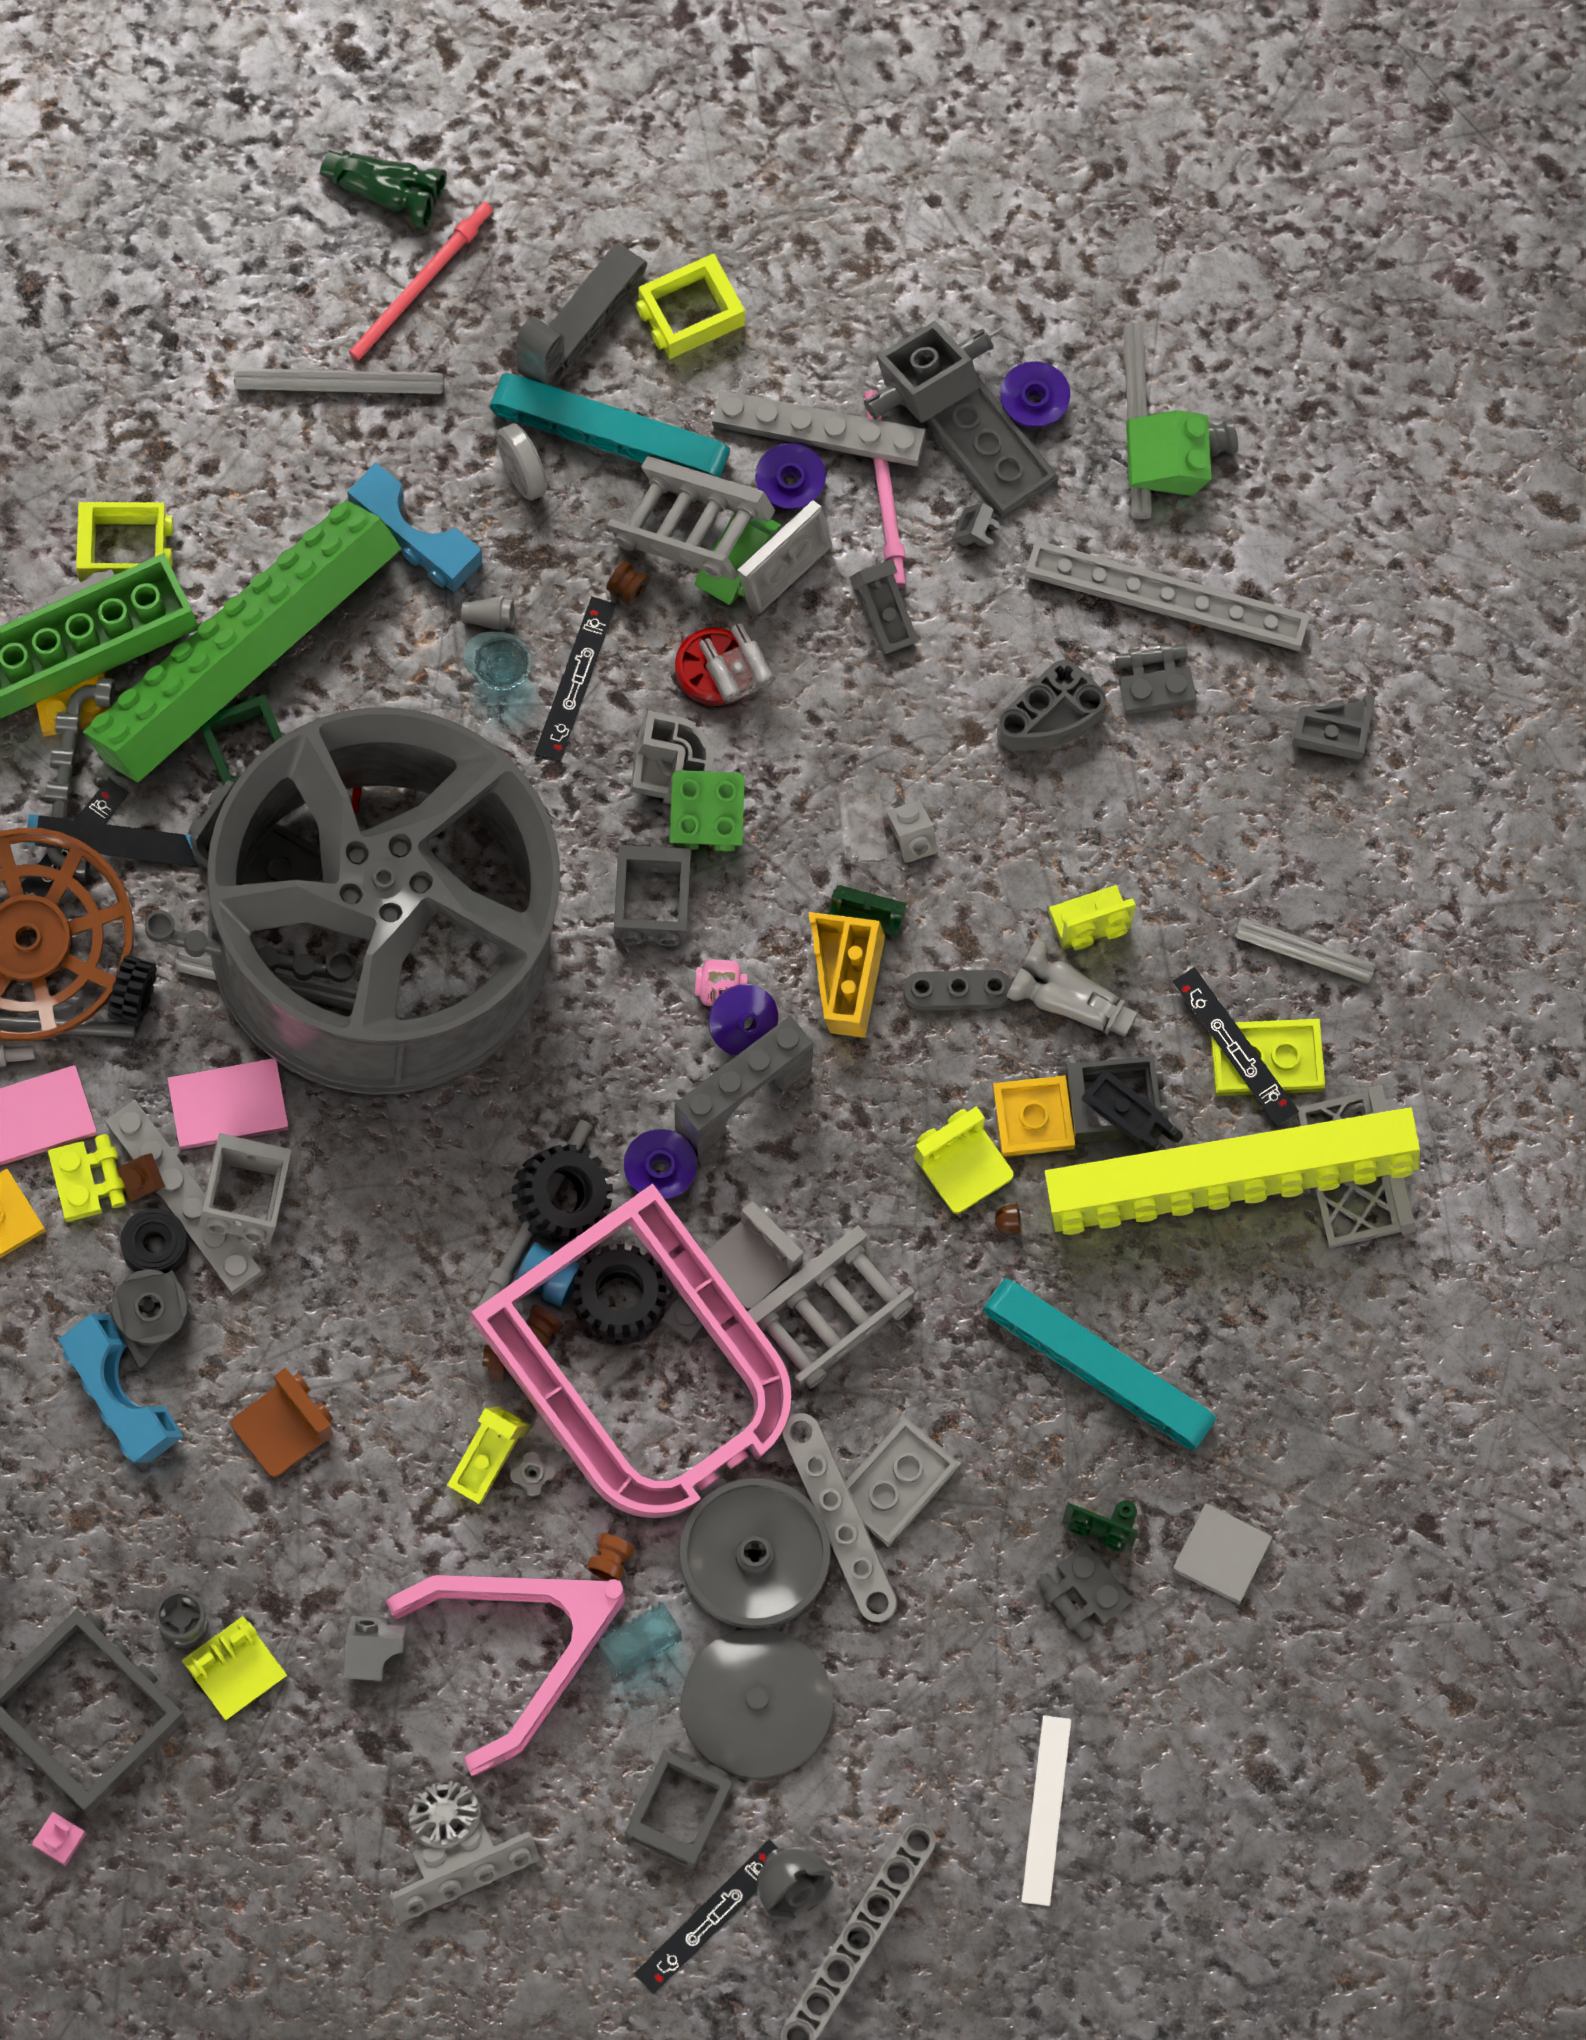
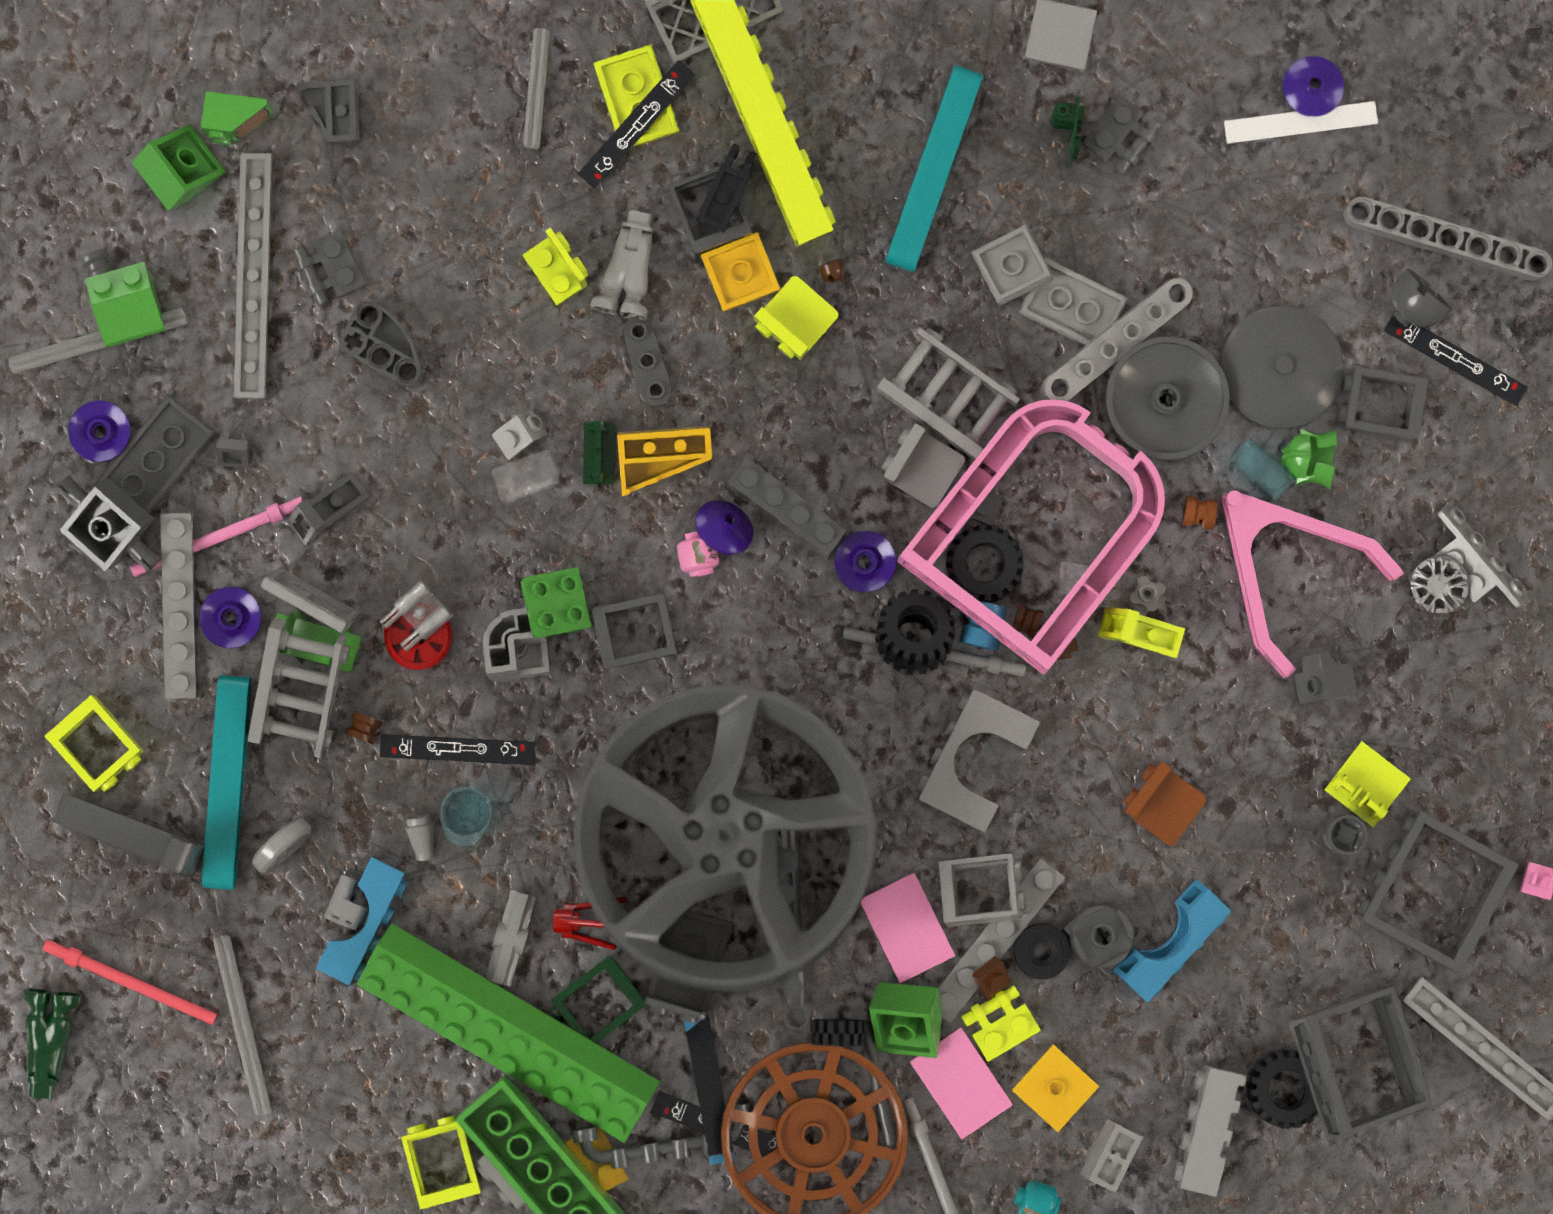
camera: 105 degrees left, 15 degrees up
none -> bright green slope [132,124,226,211]
none -> bright green slope [201,91,274,145]
none -> light grey piece [324,874,368,935]
none -> light grey piece [486,890,537,987]
none -> bright green slope [869,982,942,1058]
none -> light grey arch [915,689,1040,833]
none -> light grey plate [971,225,1054,306]
none -> bright green helmet [1281,429,1337,490]
none -> dark purple dish [1283,56,1344,117]

